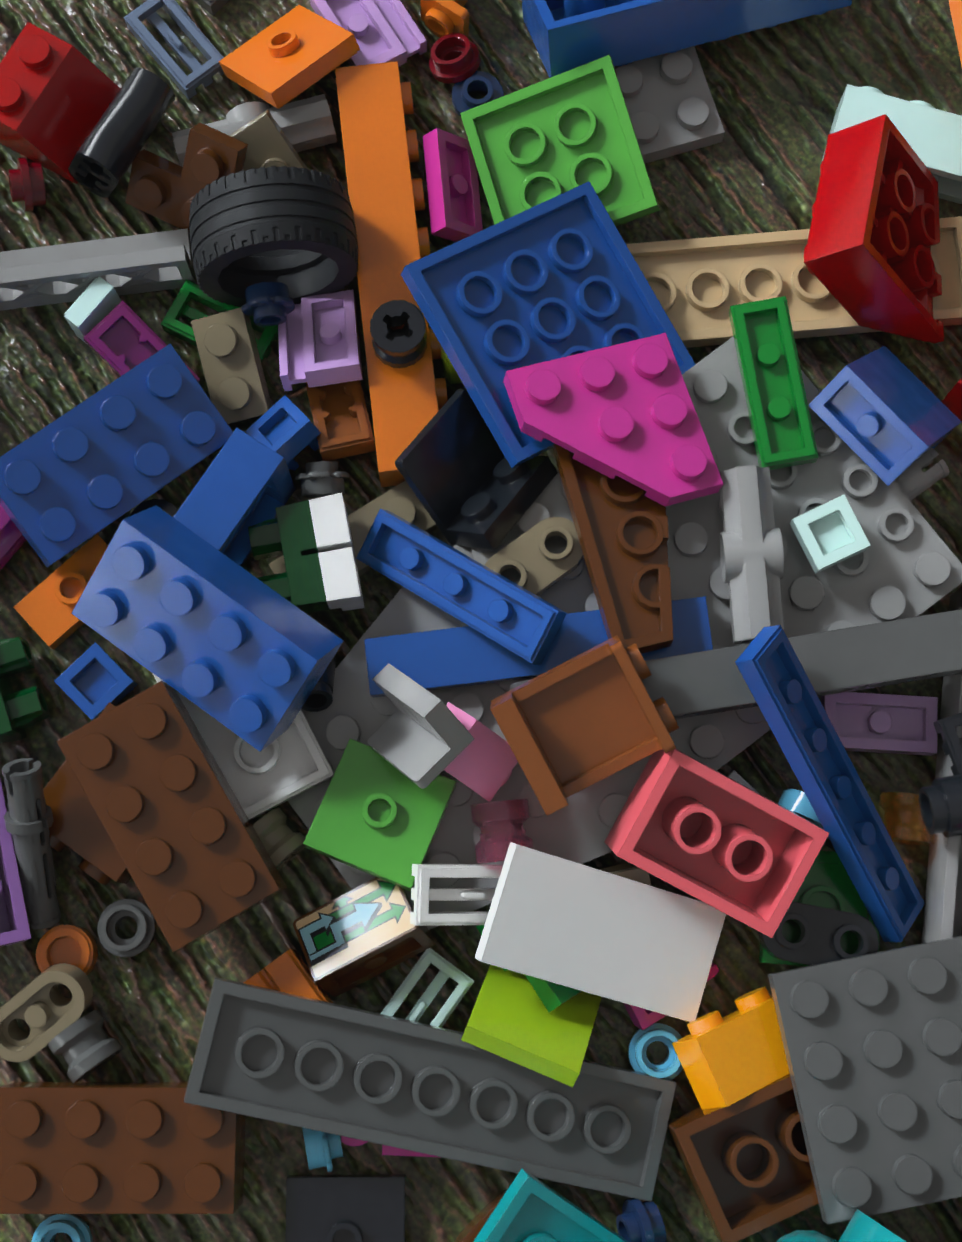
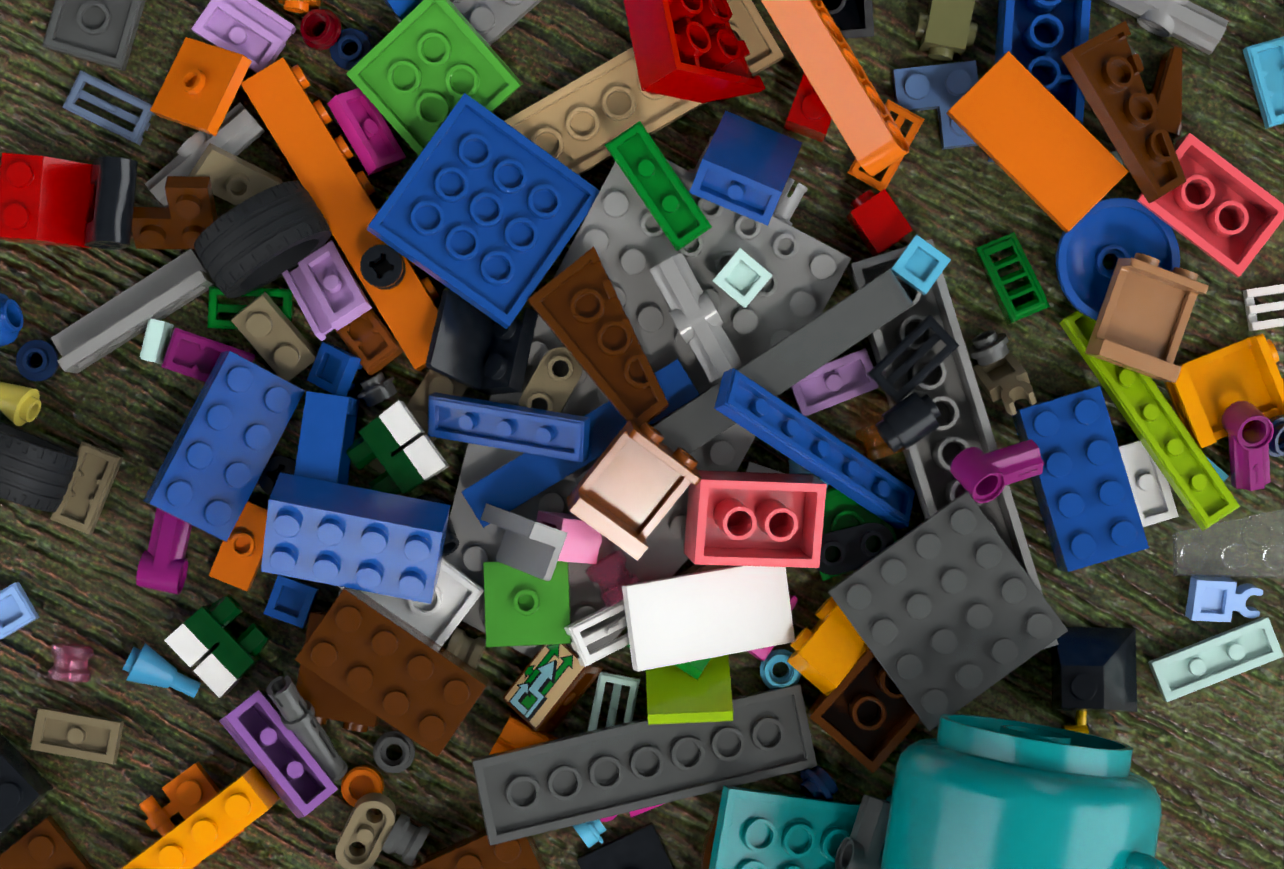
camera: 25 degrees left, 10 degrees up
dark red plate [8,157,46,212] -> none
dark blue plate [241,282,295,326] -> none
dark pink plate [503,333,723,506] -> none

